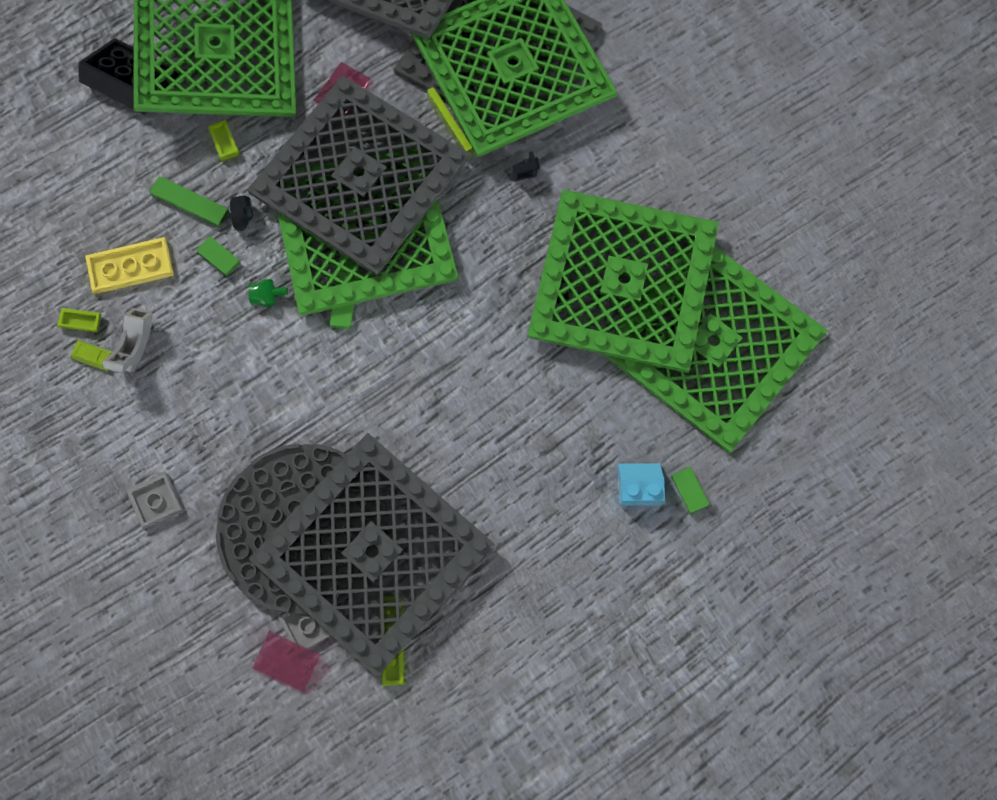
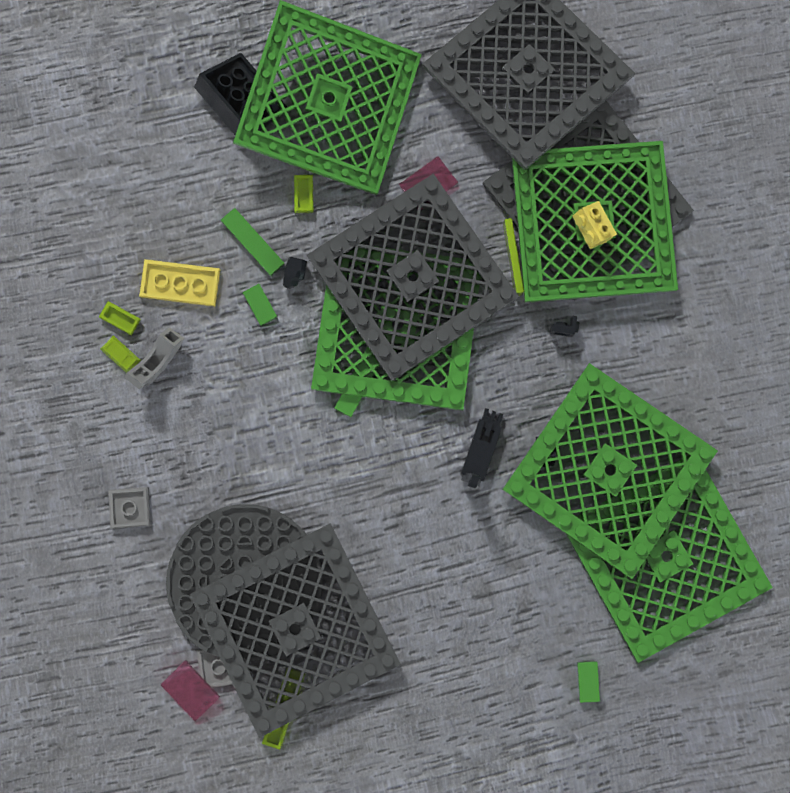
camera: 20 degrees right, 10 degrees up
green piece [248,279,288,307] -> none
medium azure slope [618,463,665,506] -> none
none -> black hinge [460,408,503,488]
none -> light yellow brick [572,201,617,249]

